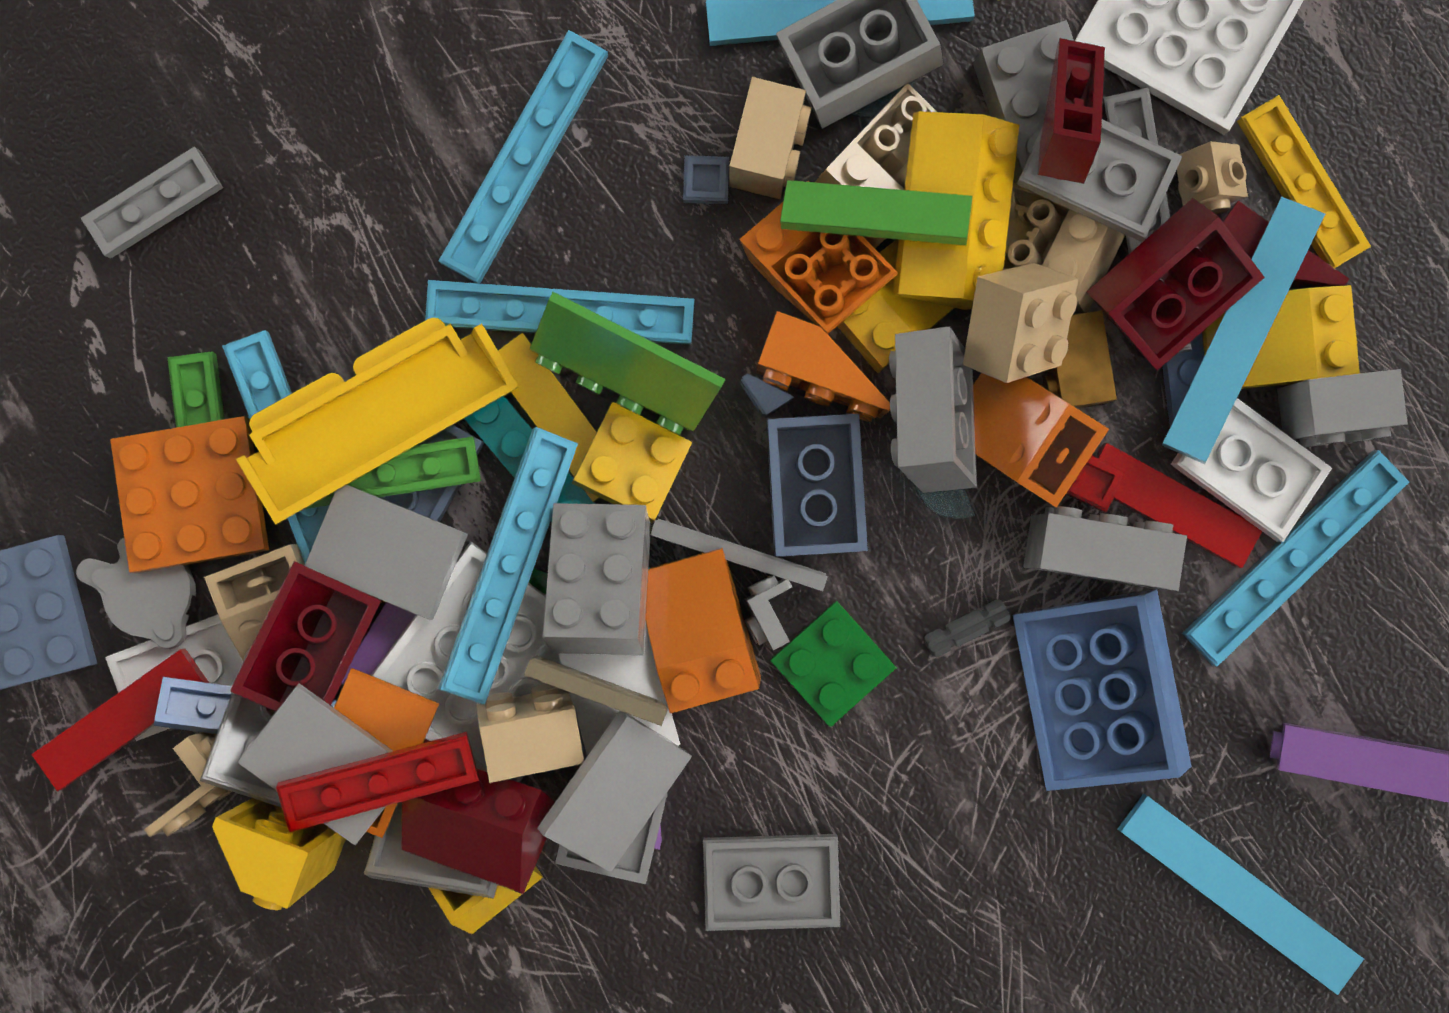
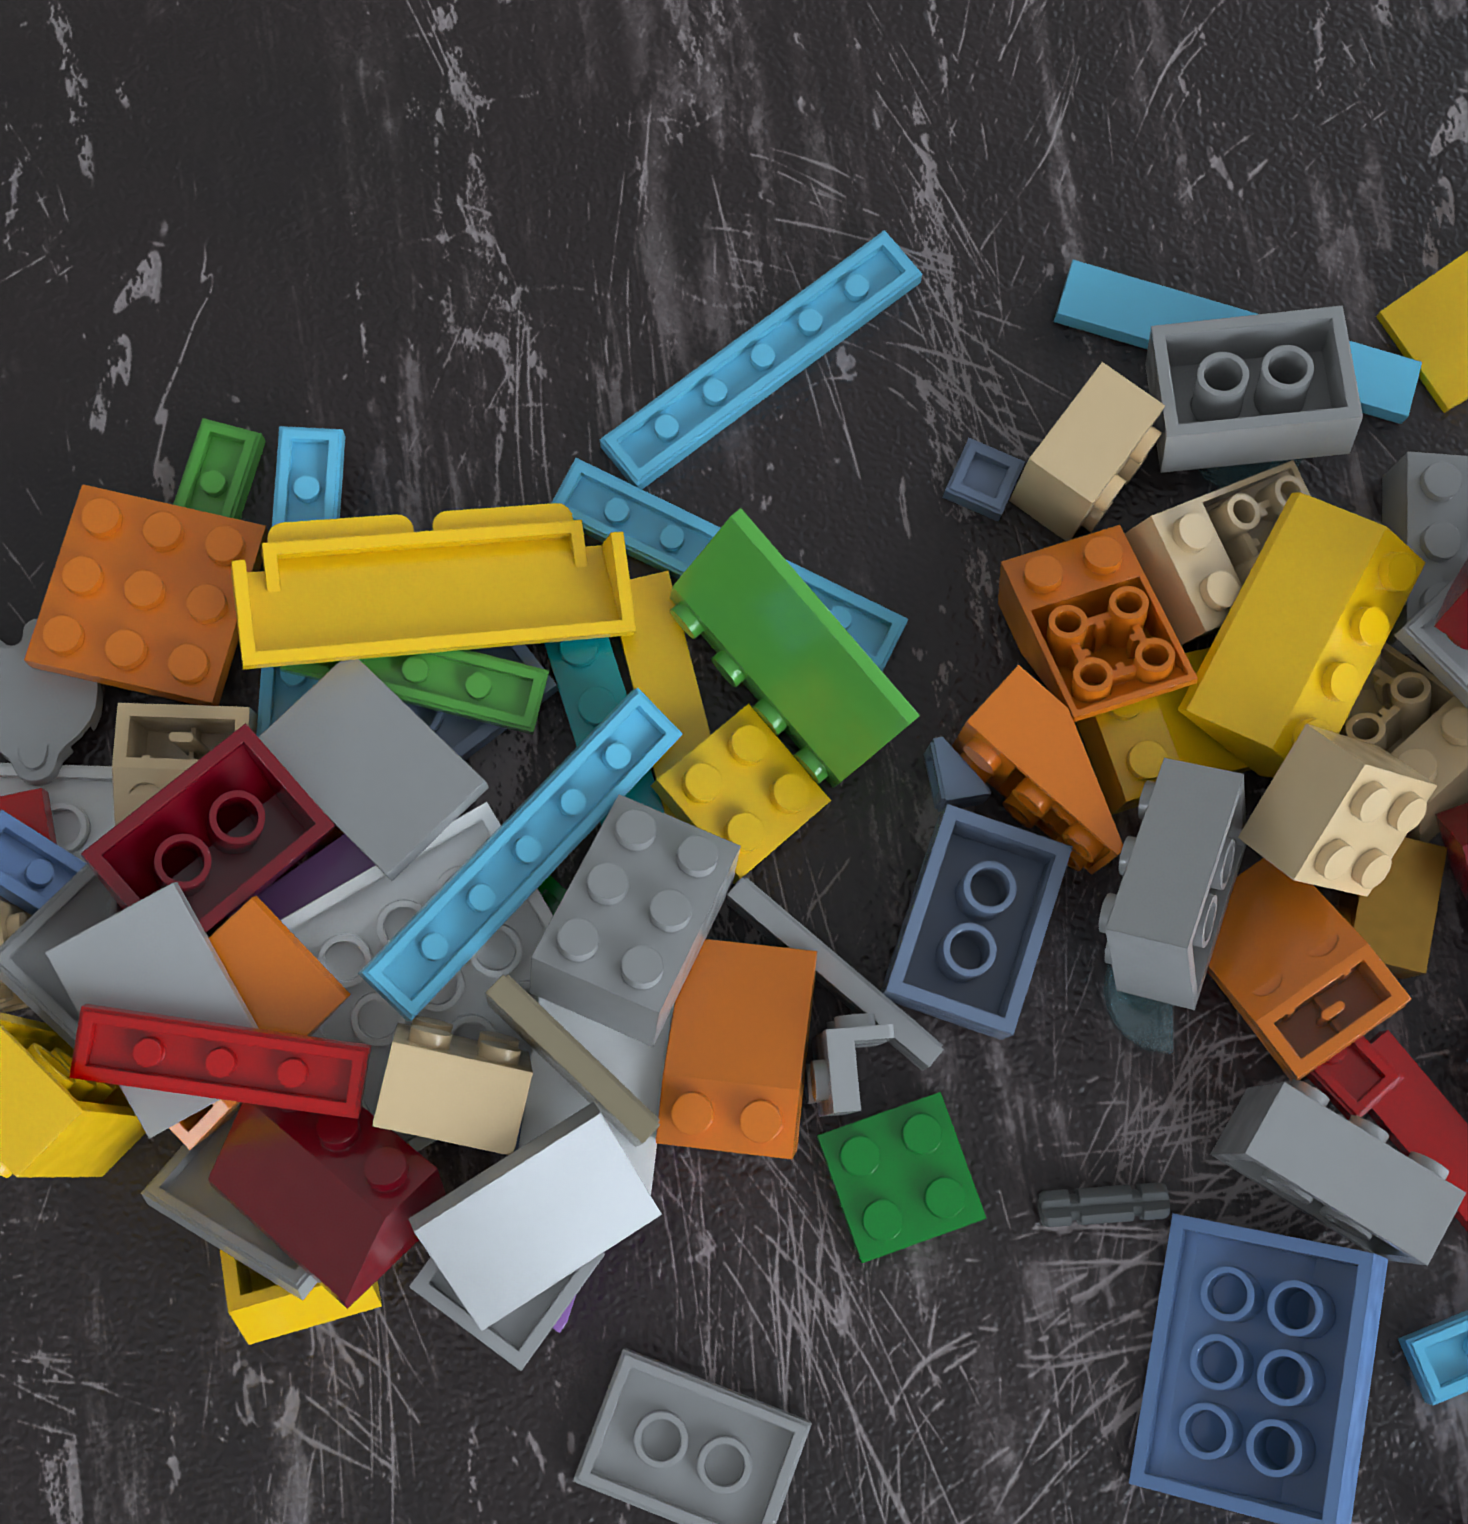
camera: 20 degrees right, 10 degrees down
light grey plate [81,146,223,259] -> none
bright green tile [780,180,972,246] -> none

